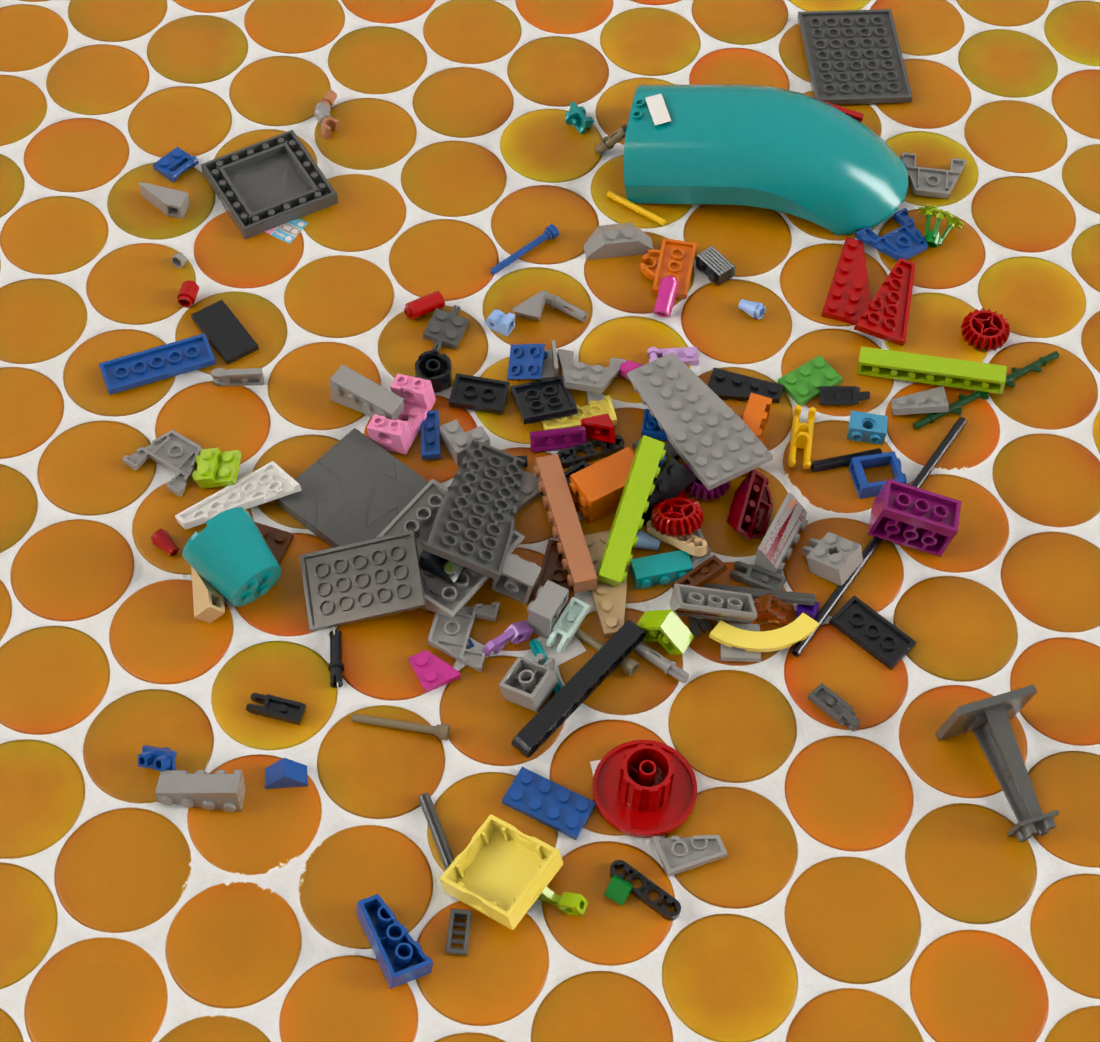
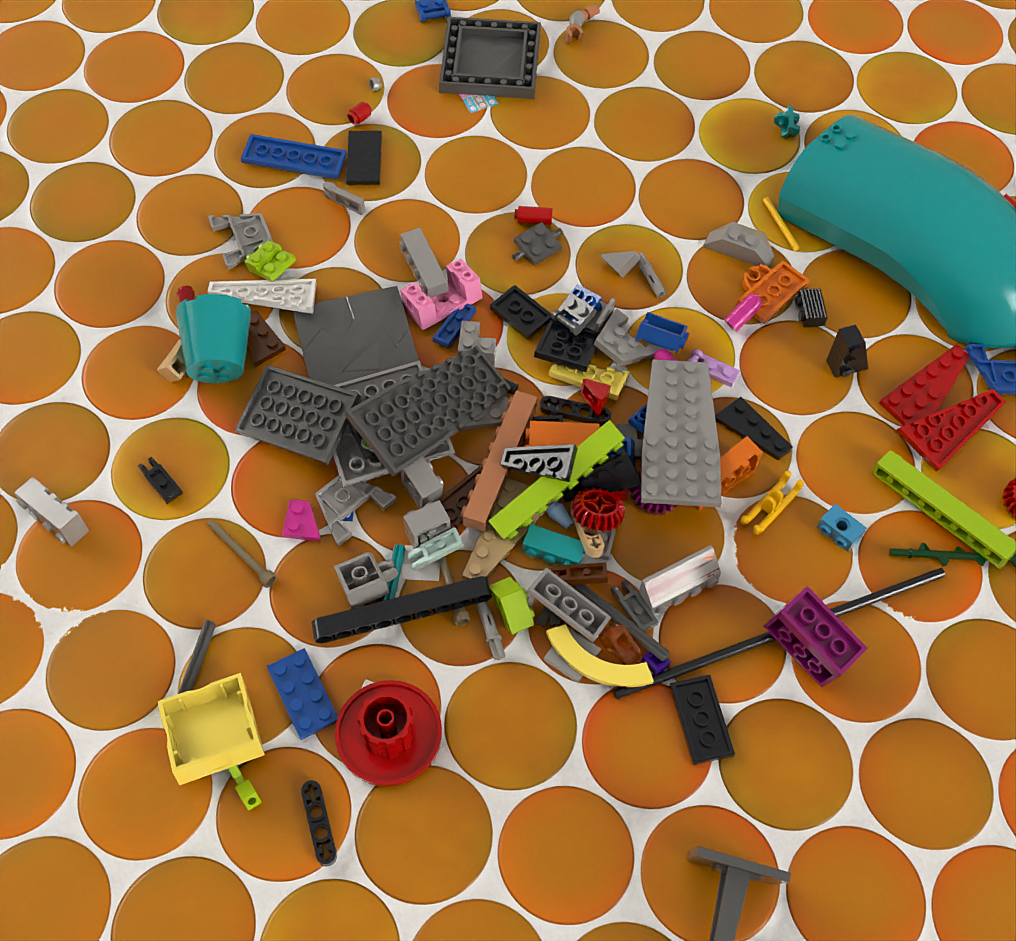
camera: 35 degrees right, 5 degrees up
blue hips [138,745,177,771] -> none
light grey slope [139,182,190,219] -> none
blue slope [265,758,308,789] -> none
black pin [328,630,344,688] -> none
blue wedge [356,894,433,989] -> none
black brick [415,350,452,393] -> none
dark grey slope [445,908,472,956] -> none
medium lavender piece [482,620,533,657] -> none
light blue leg [485,309,515,337] -> none
blue piece [490,224,559,275] -> none
magenta plate [529,426,586,452] -> none
dark tan pin [595,124,627,155] -> none
green tile [604,875,633,906] -> none
white sticker [645,94,671,125] -> none
light grey wing [652,835,728,877] -> none
dark red wedge [727,469,773,540] -> none
light blue cone [738,299,766,319] -> none
bright green plate [777,355,843,407] -> none
light grey hinge [801,532,863,586] -> none
dark grey hinge [808,683,860,732] -> none
black axle [811,448,883,472] -> none
black hinge [819,386,870,405] -> none
blue window [849,451,907,499] -> none
light grey wing [891,386,949,415] -> none
none -> wing [500,444,578,482]
none -> plate [551,293,597,335]
none -> blue window [635,312,689,354]
none -> black wedge [826,325,868,378]

